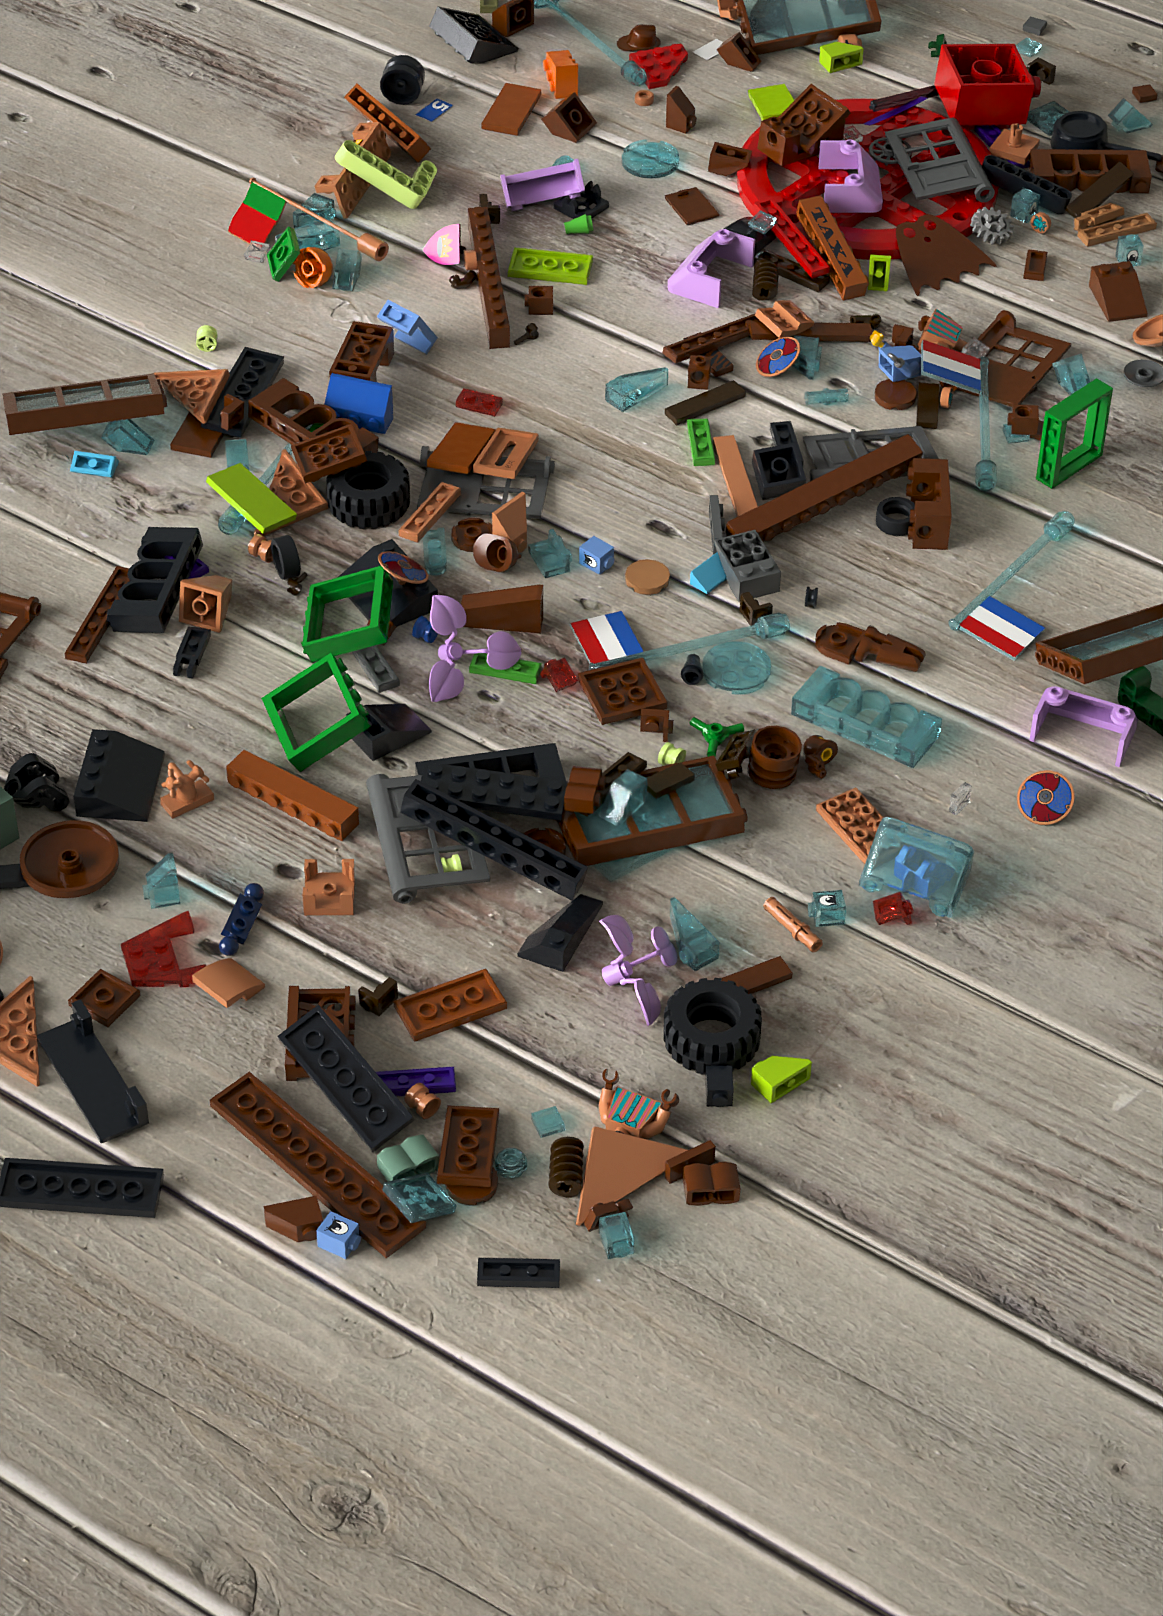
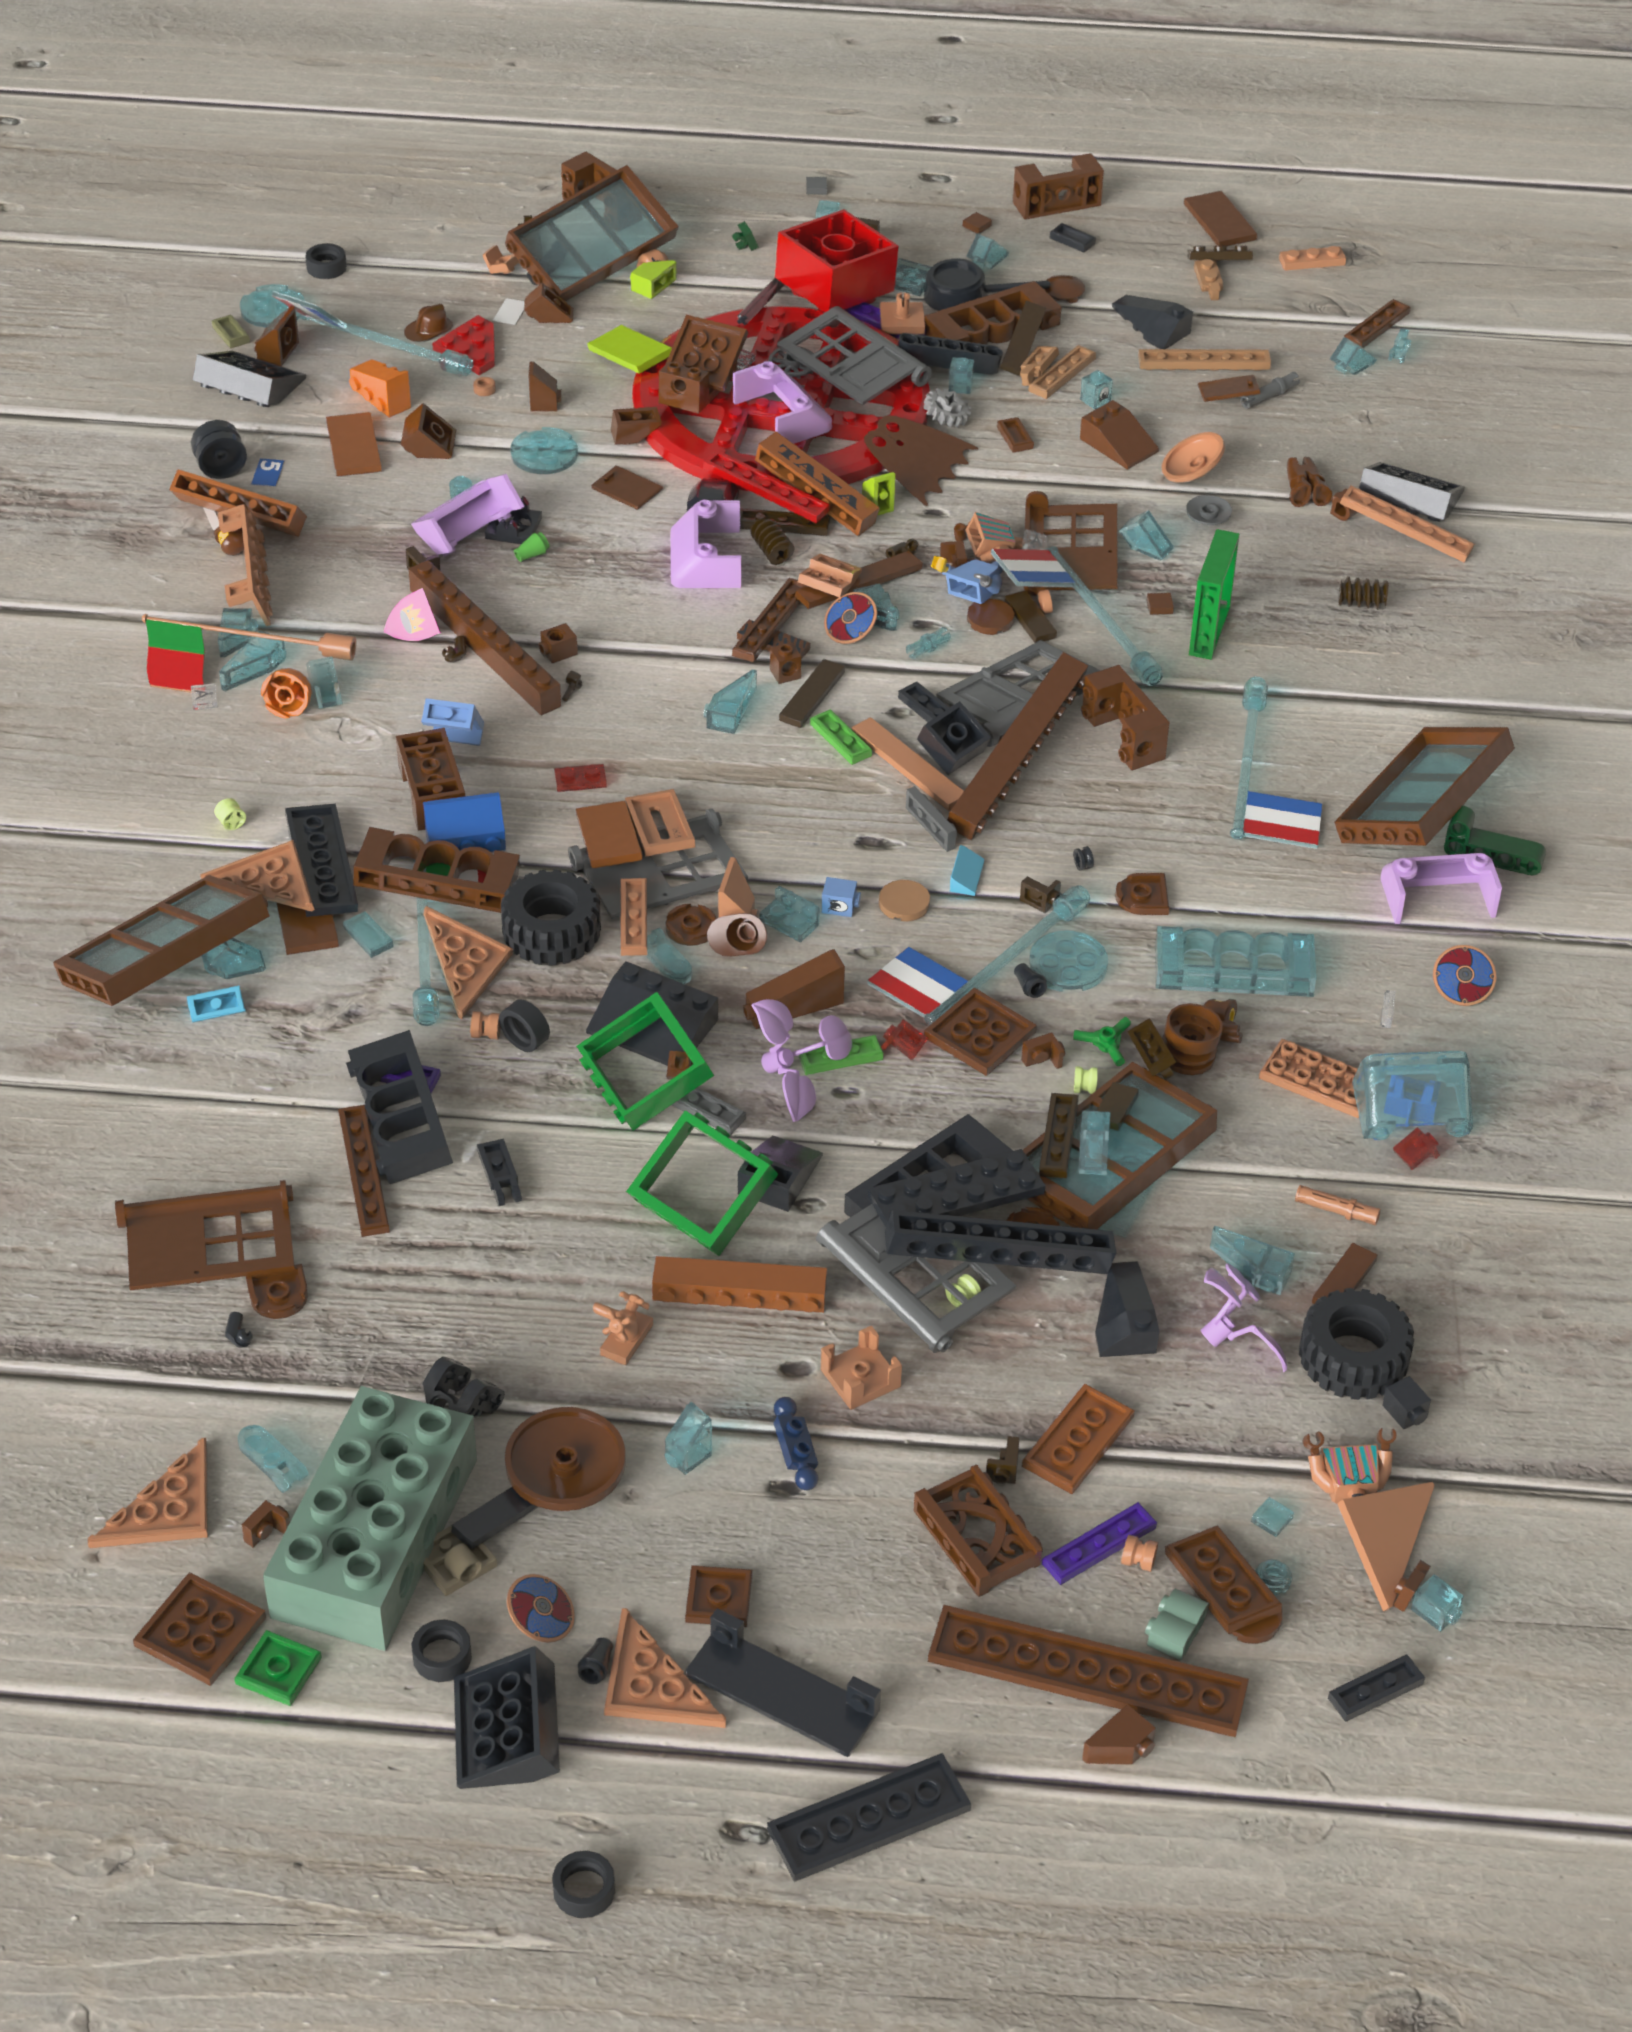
camera: 30 degrees left, 0 degrees up
black slope [73,729,165,822] -> none
clear red wing [121,911,206,987] -> none
nougat slope [179,575,232,633] -> none
nougat slope [192,958,265,1008] -> none
lime tile [206,463,297,534] -> none
reddish brown bracket [221,394,244,431] -> none
green tile [267,227,301,282] -> none
black plate [277,1005,414,1153] -> none
dark brown hand [287,572,308,596] -> none
reddish brown plate [291,424,367,484] -> none
medium blue brick [316,1211,361,1259] -> none
yellowish green beam [335,140,437,209] -> none
shield [378,551,428,585] -> none
clear light blue tile [382,1173,457,1223] -> none
blue wheel [412,616,438,643] -> none
nougat beam [464,250,477,271] -> none
lime tile [507,247,593,285] -> none
dark brown piece [548,1136,584,1198] -> none
reddish brown brick [564,766,606,814] -> none
reddish brown tile [665,1140,716,1184] -> none
reddish brown brick [682,1162,741,1206] -> none
dark grey slope [714,530,781,602] -> none
clear light blue tile [748,210,777,235] -> none
lime slope [751,1056,812,1103] -> none
clear light blue brick [808,890,846,927] -> none
reddish brown piece [855,625,926,672] -> none
dark purple sticker [863,97,928,126] -> none
black tyre [876,497,915,536] -> none
clear light blue tile [1003,424,1030,444] -> none
reddish brown brick [1007,404,1039,435] -> none
tile [1031,212,1051,233] -> none

